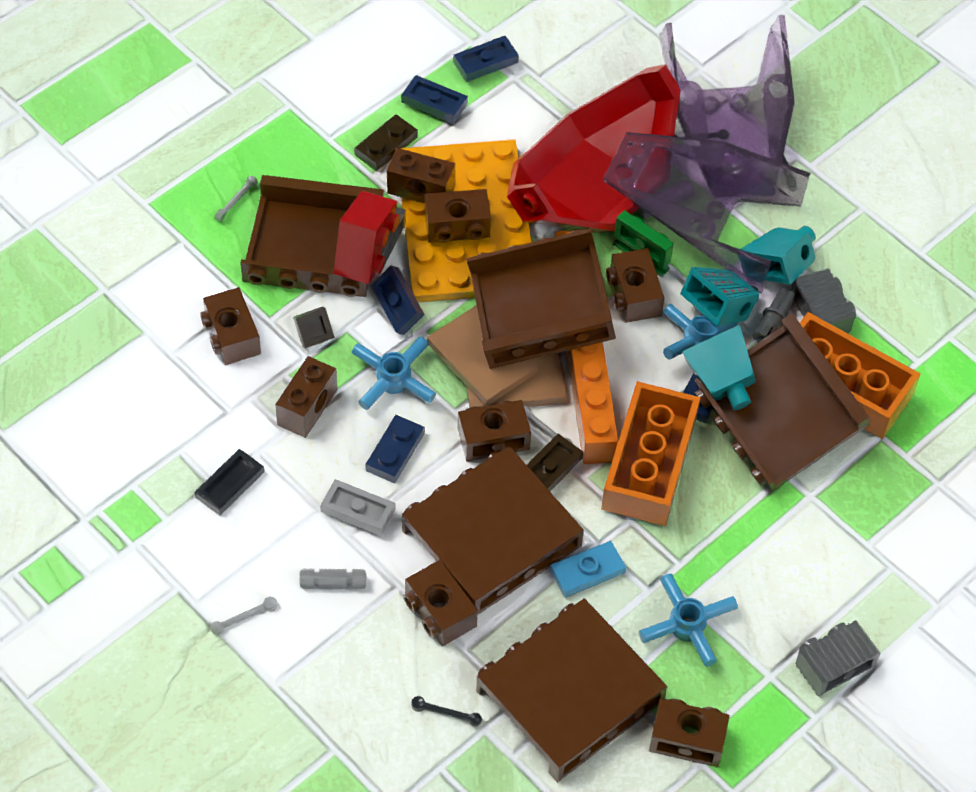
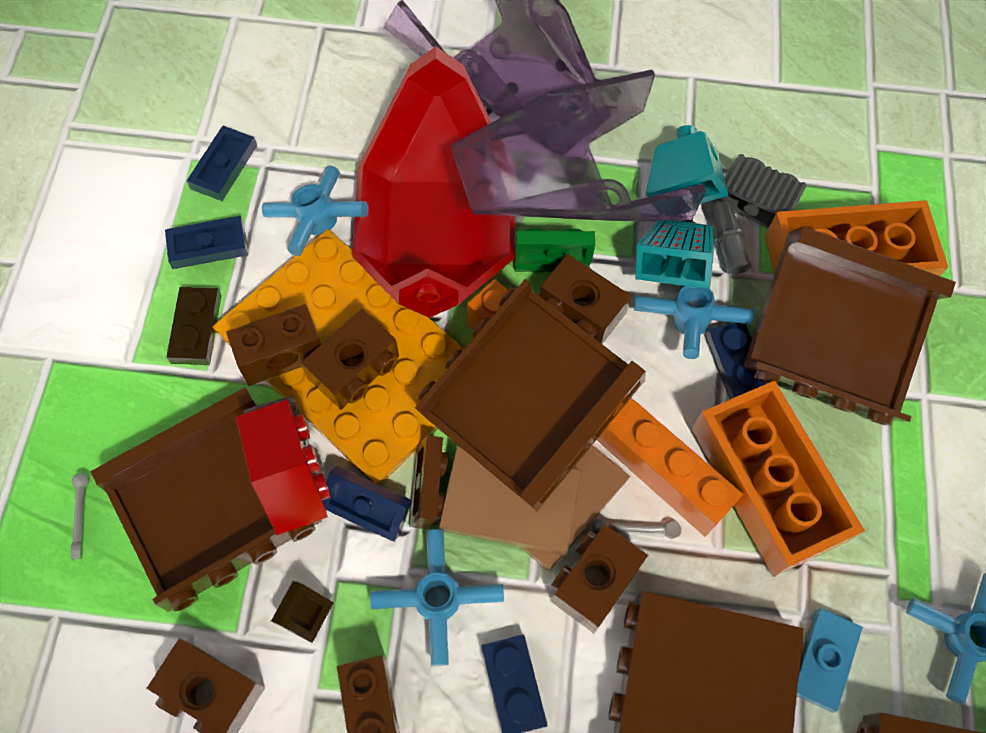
camera: 40 degrees left, 10 degrees up
dark brown plate [527,433,584,492] -> none
teal torso [682,325,756,410] -> none
none -> dark azure bar [262,166,368,256]
none -> reddish brown plate [409,435,448,529]

